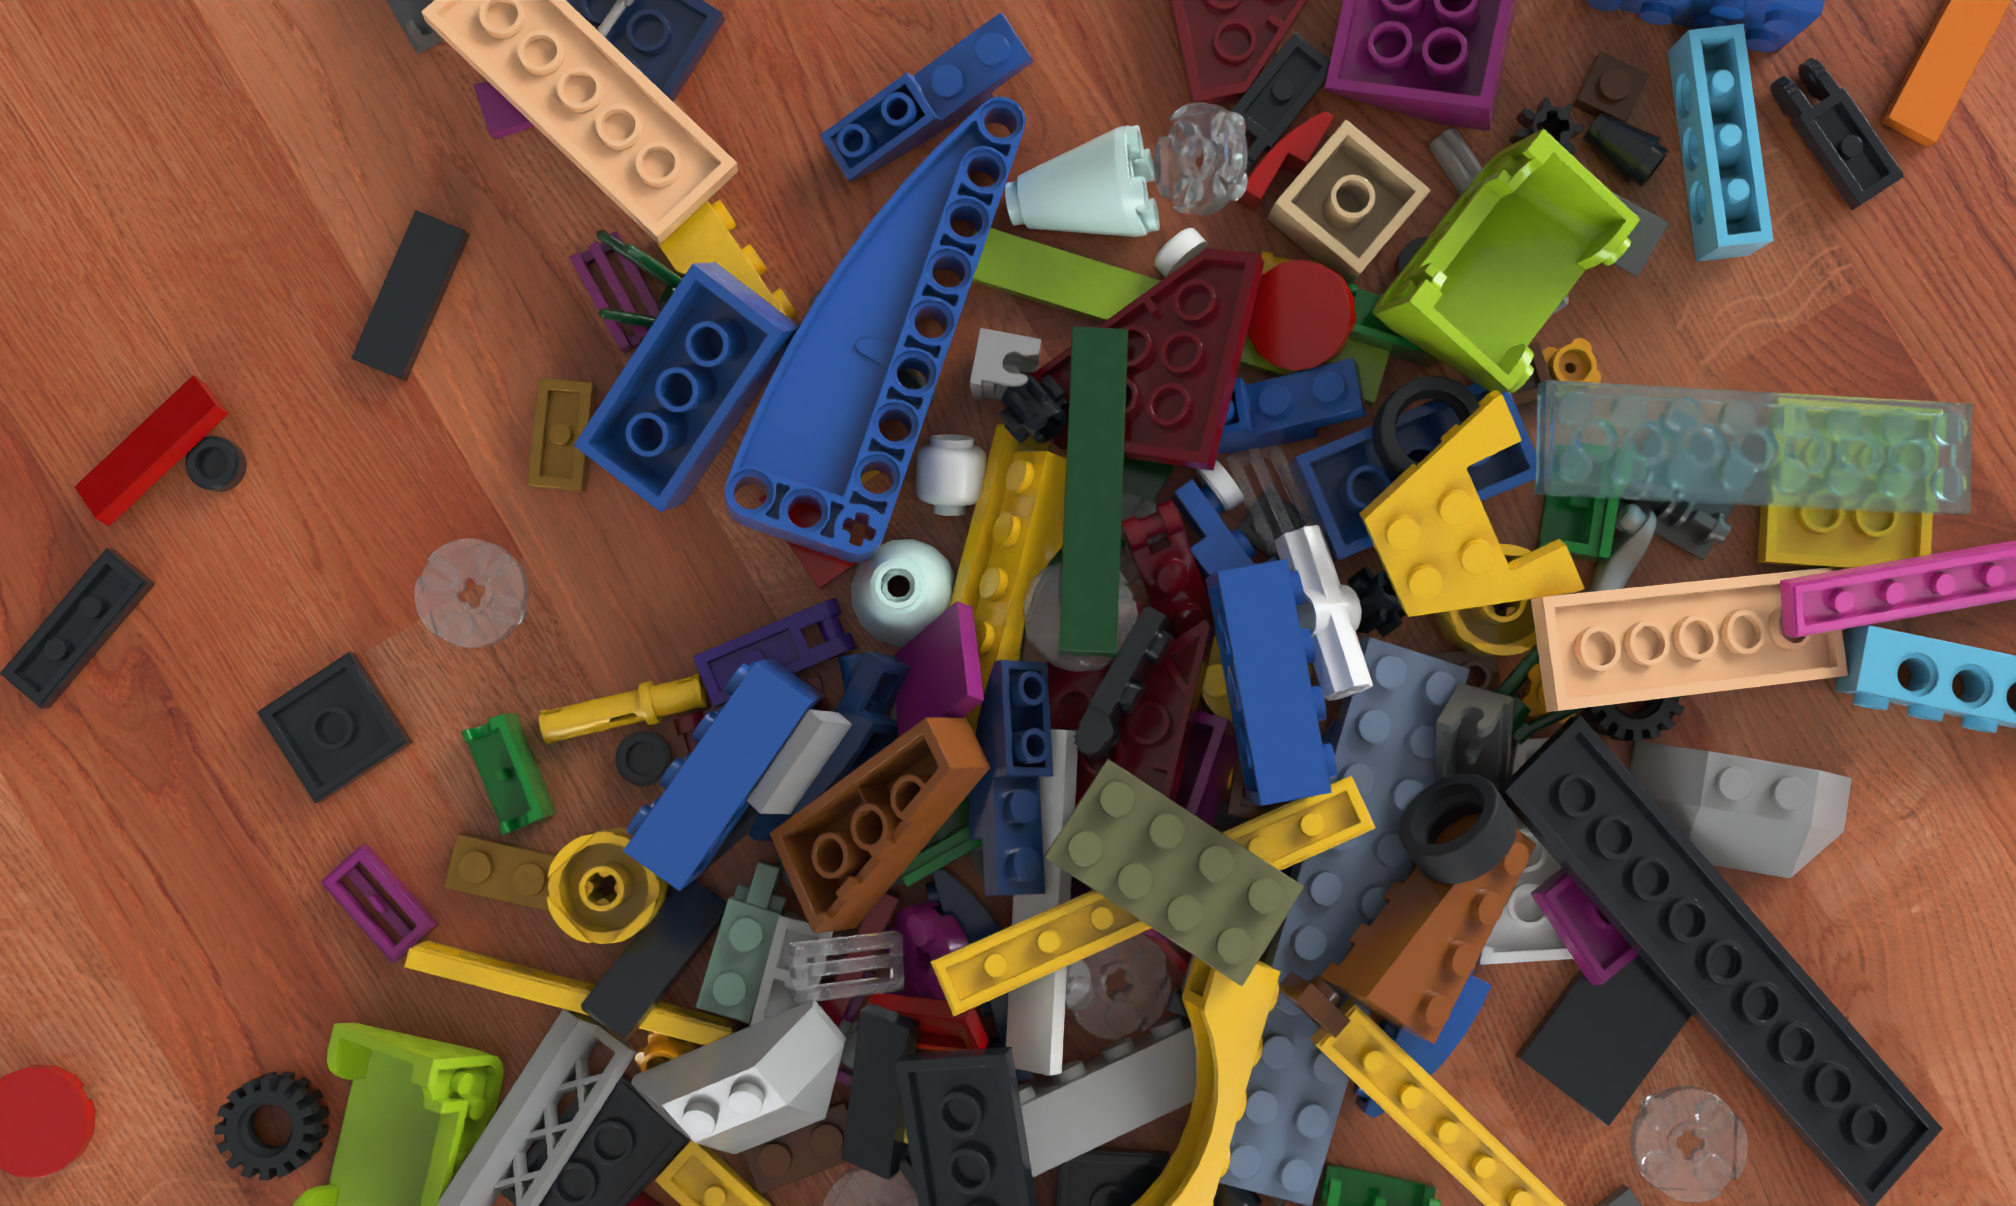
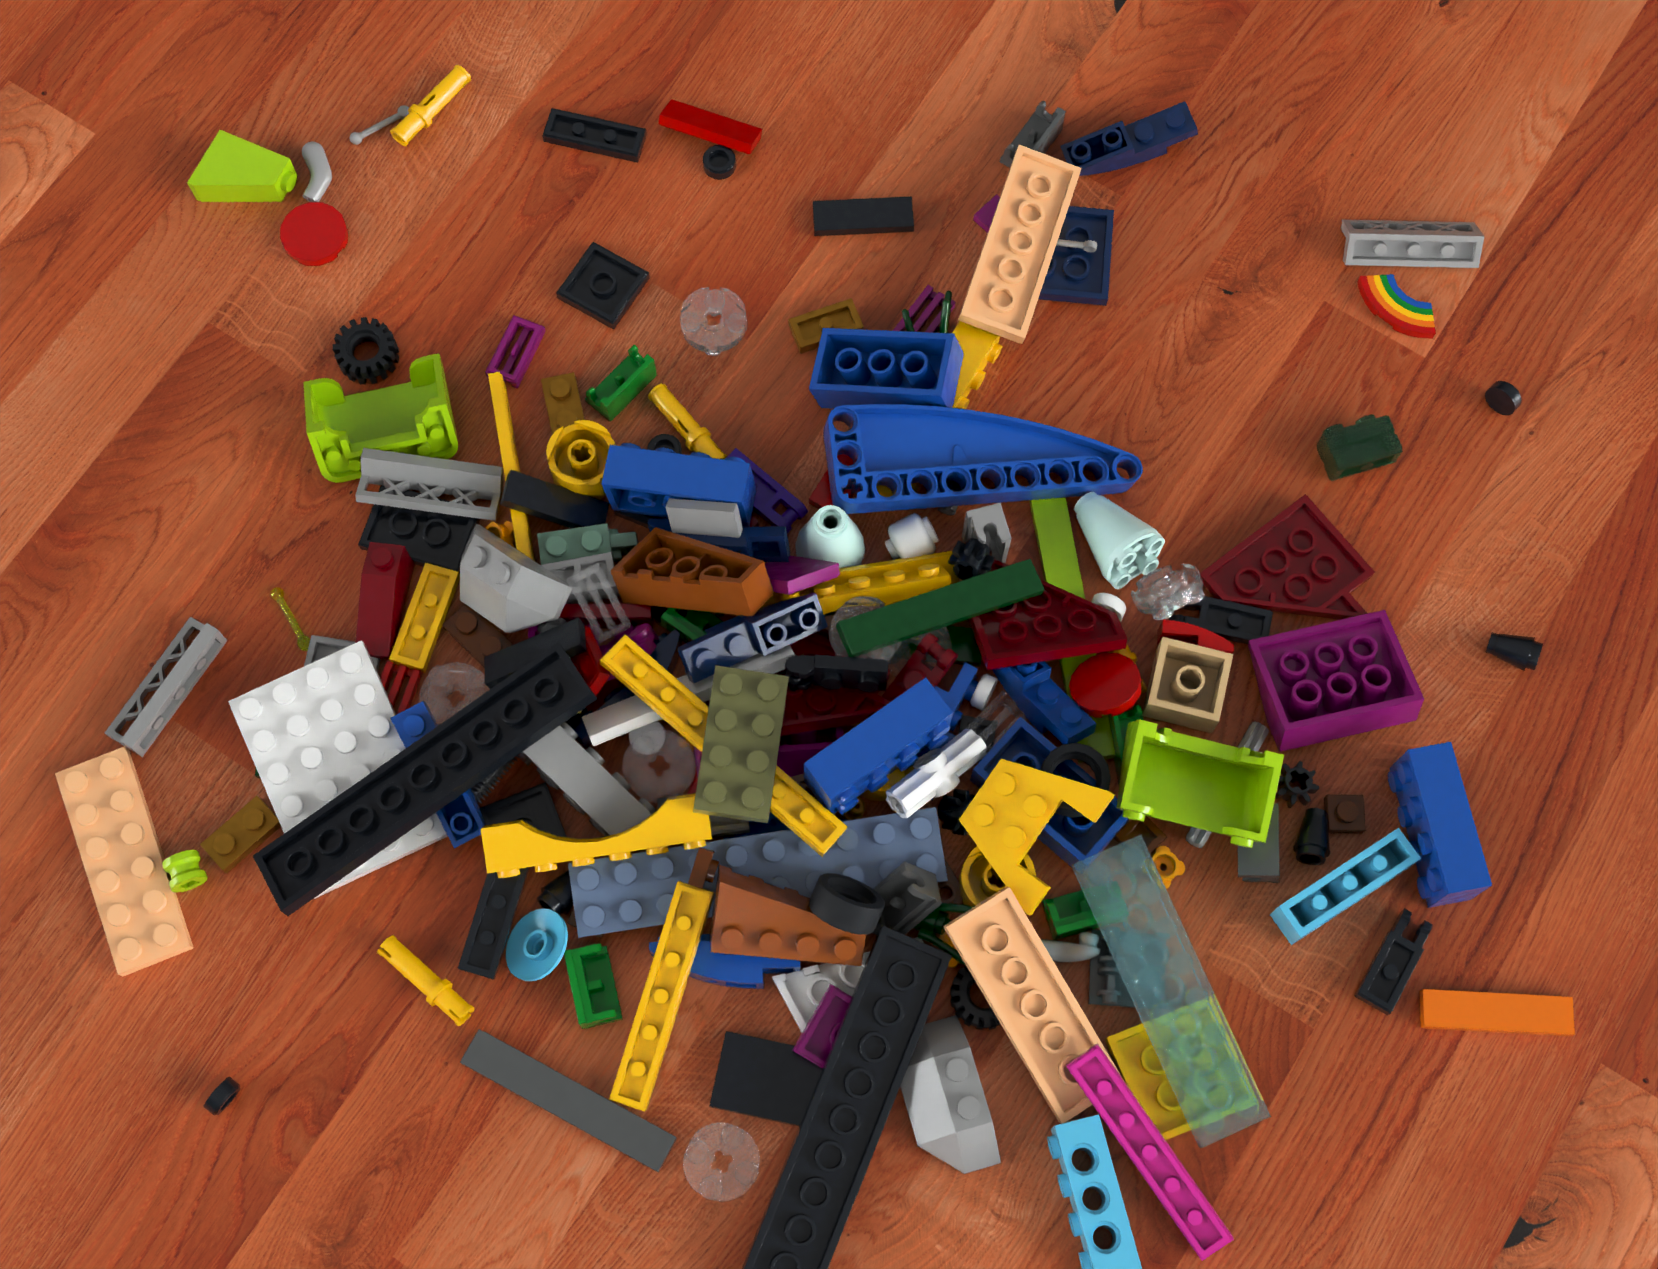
camera: 60 degrees right, 15 degrees down
blue slope [819,12,1034,182] -> none

